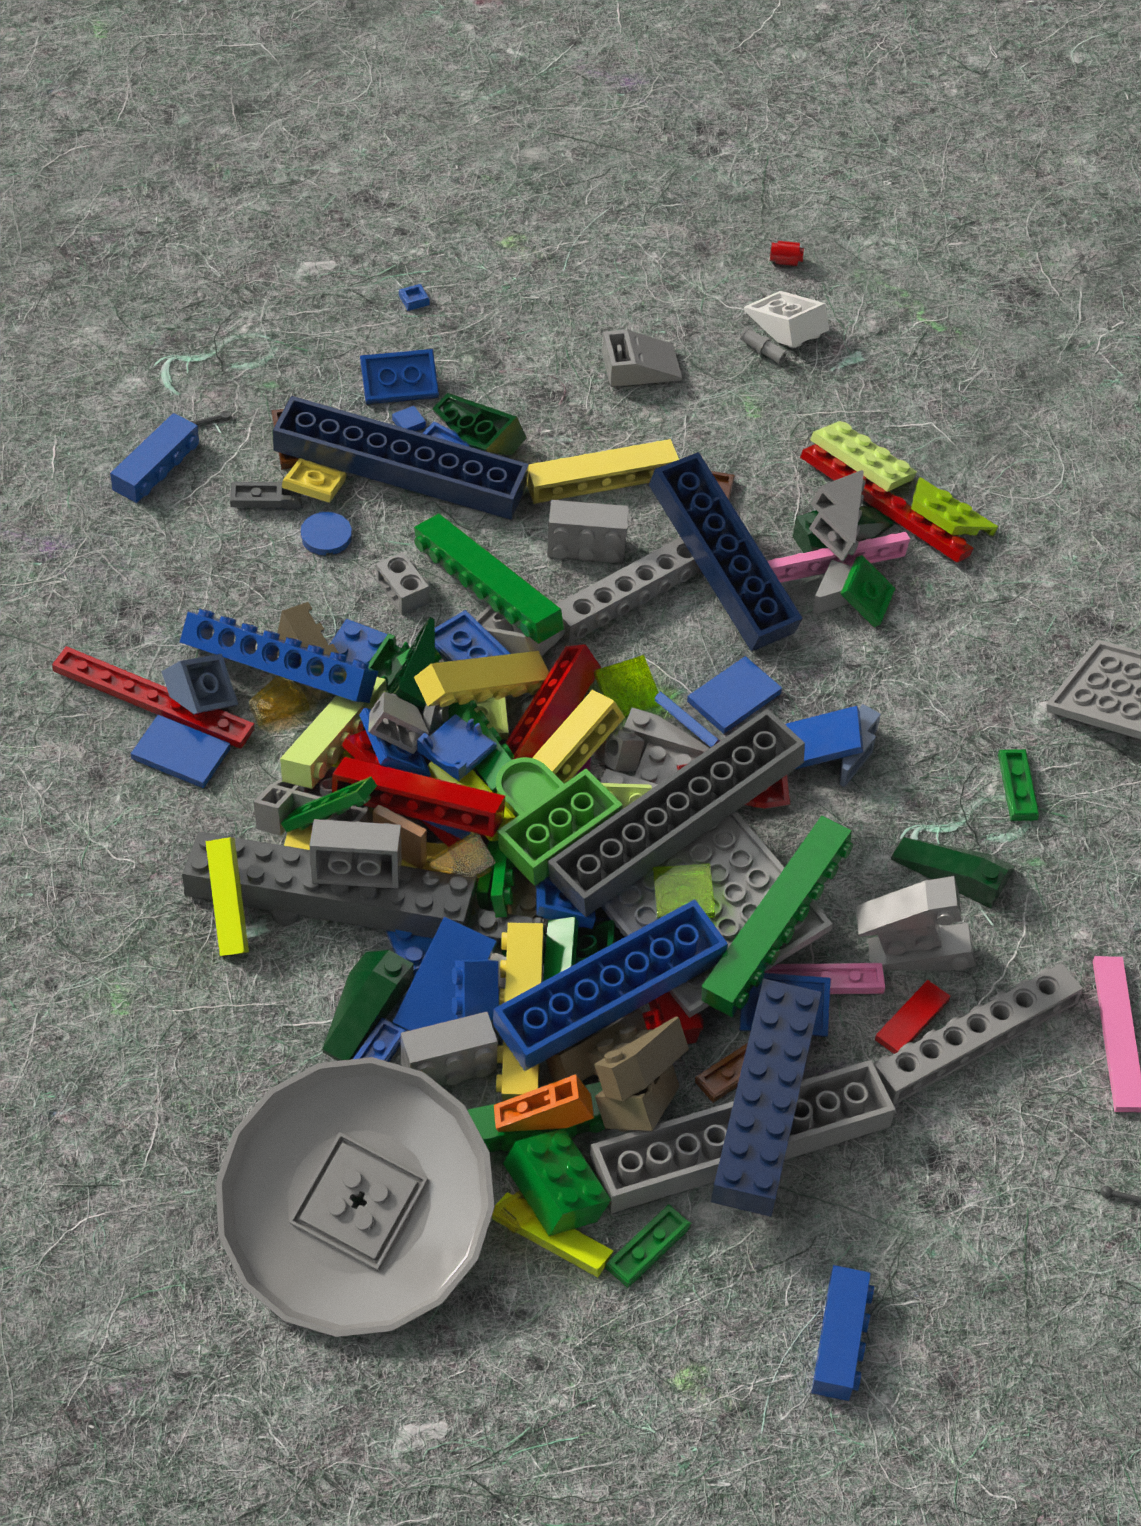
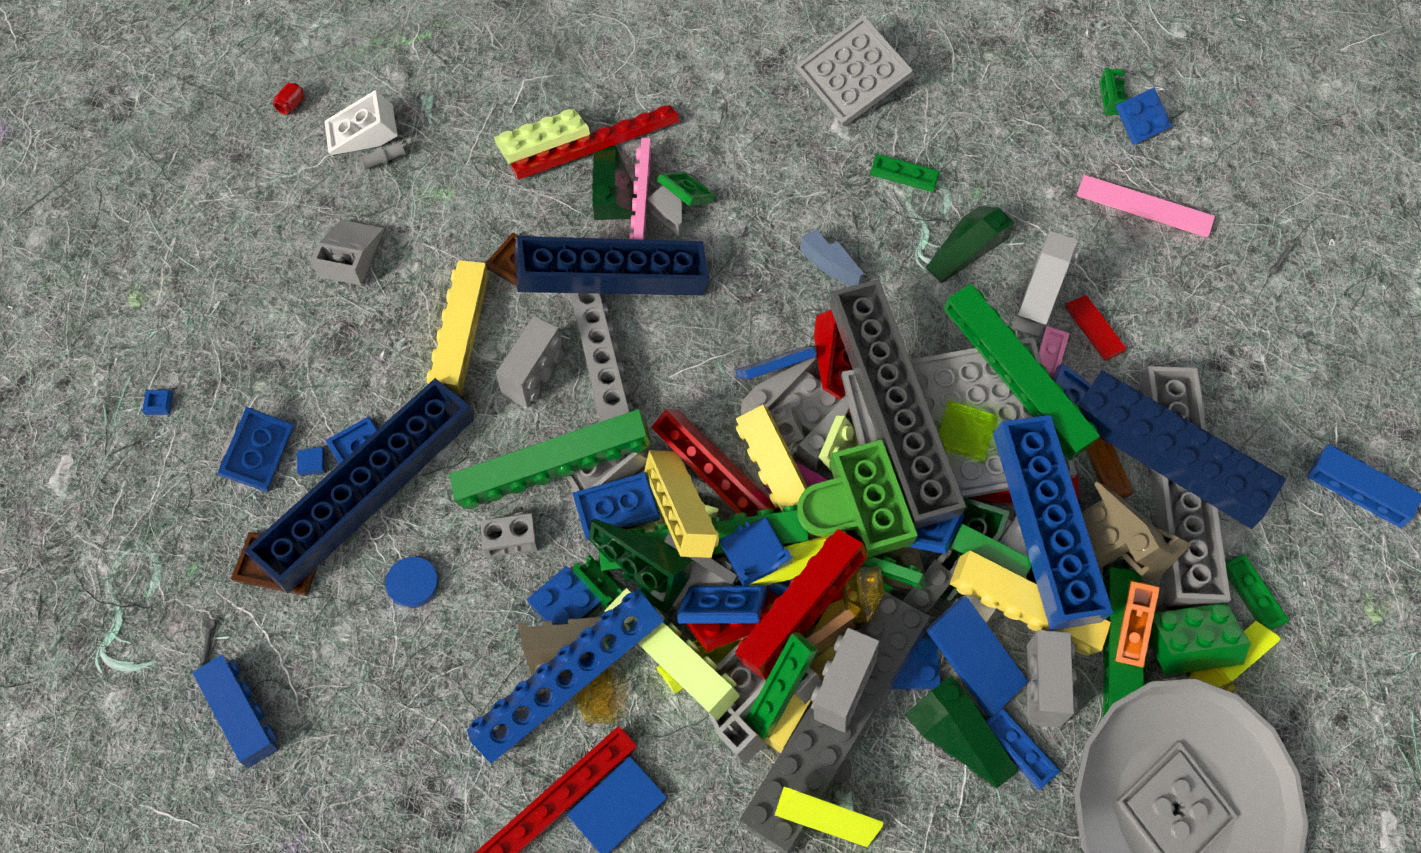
camera: 65 degrees left, 10 degrees up
sand blue slope [161,654,239,714] -> none
dark grey hinge [230,482,302,510] -> none
light yellow tile [282,458,347,503] -> none
light grey torso [368,692,429,754] -> none
dark green wedge [432,393,527,455] -> none
blue brick [451,959,499,1021] -> none
clear neon green tile [594,655,661,718] -> none
blue tile [687,656,782,734] -> none
blue tile [785,706,863,770] -> none
light grey slope [809,470,866,561] -> none
light grey brick [874,963,1083,1105] -> none
lime wing [911,477,998,536] -> none

